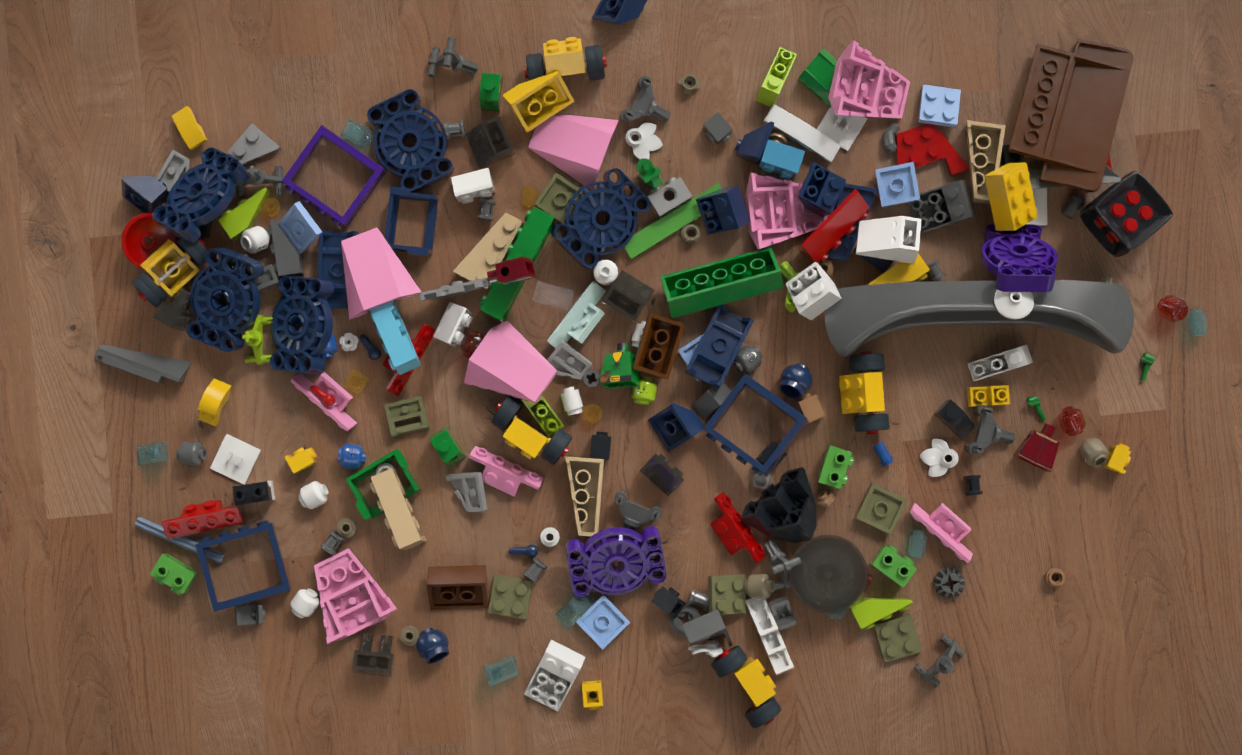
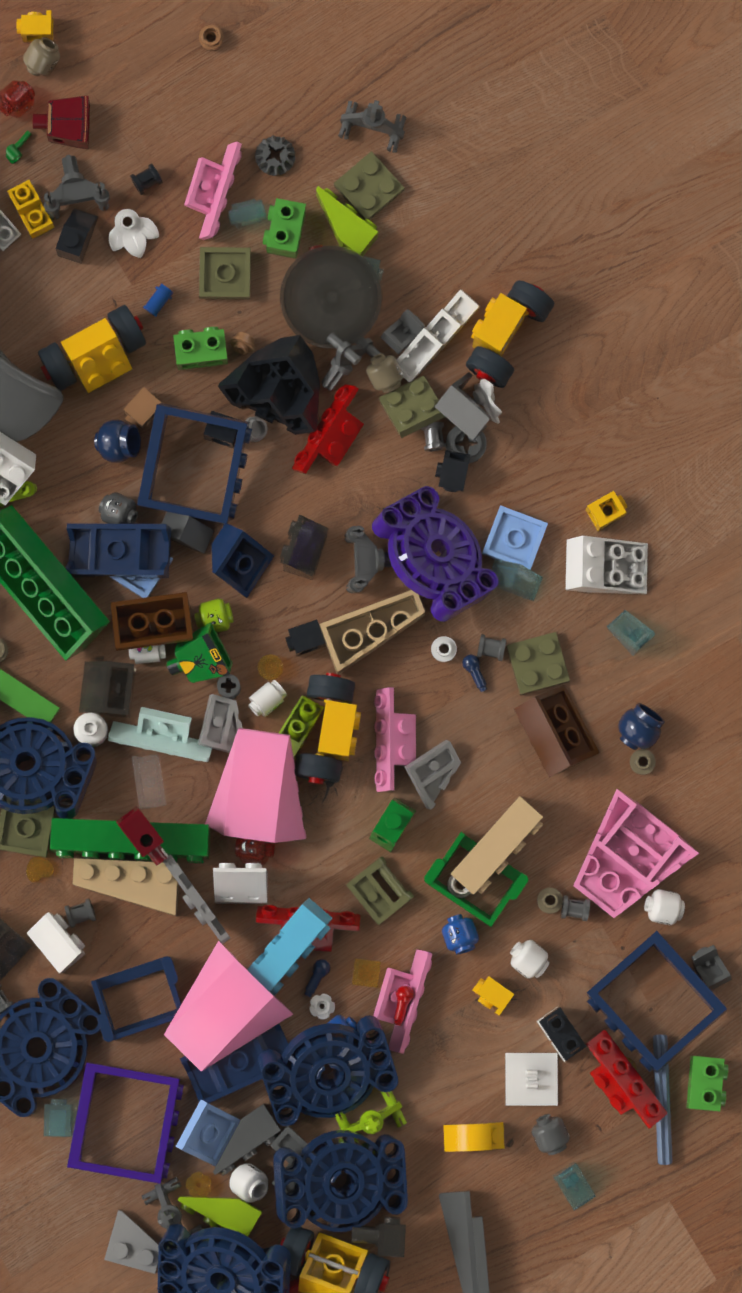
camera: 125 degrees left, 5 degrees down
clear smoke brick [352,633,394,677] -> none

